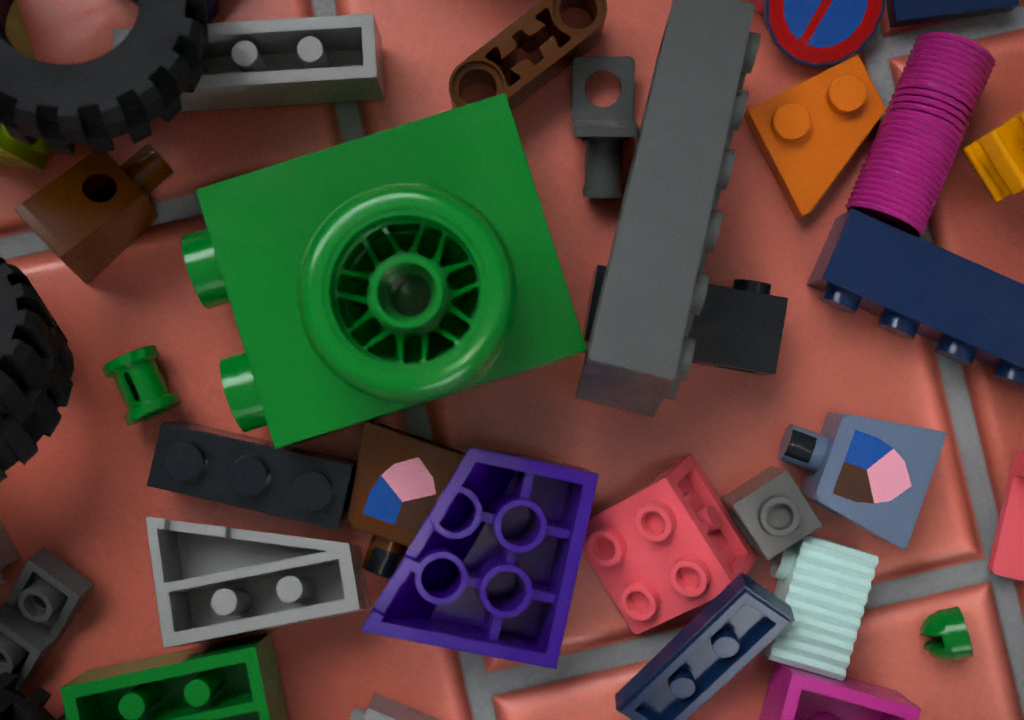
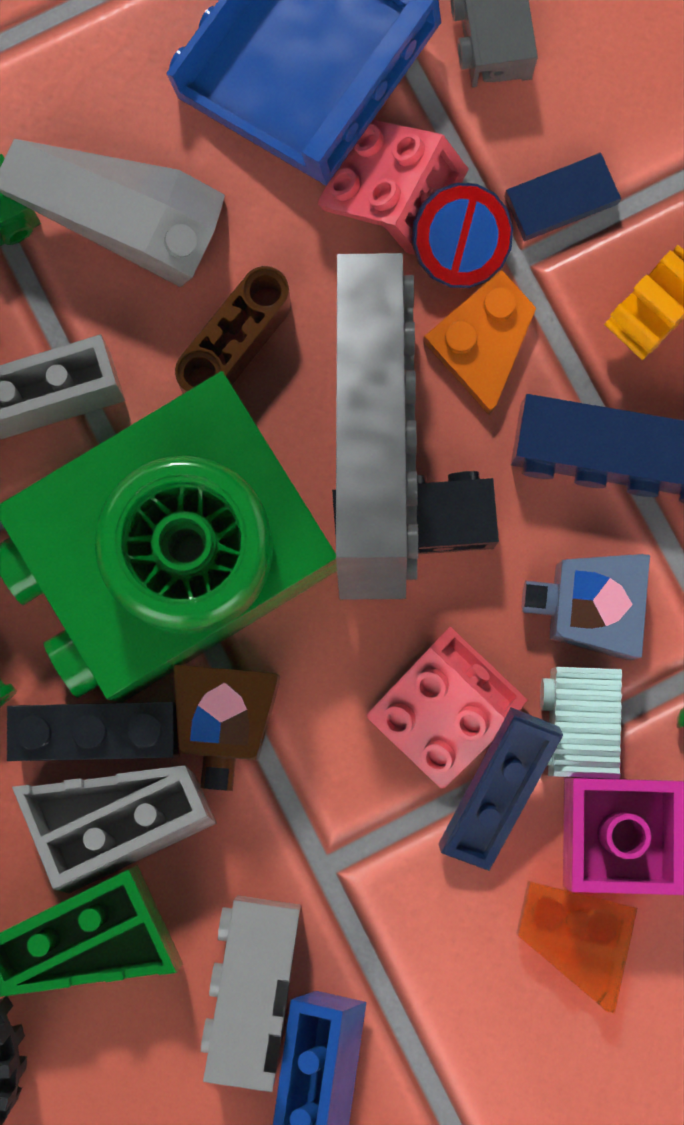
camera: 15 degrees left, 5 degrees down
dark purple wedge [361,446,599,669] -> none
dark grey bracket [571,56,639,198] -> none
dark grey brick [720,466,823,561] -> none
dark pink piece [845,31,995,237] -> none

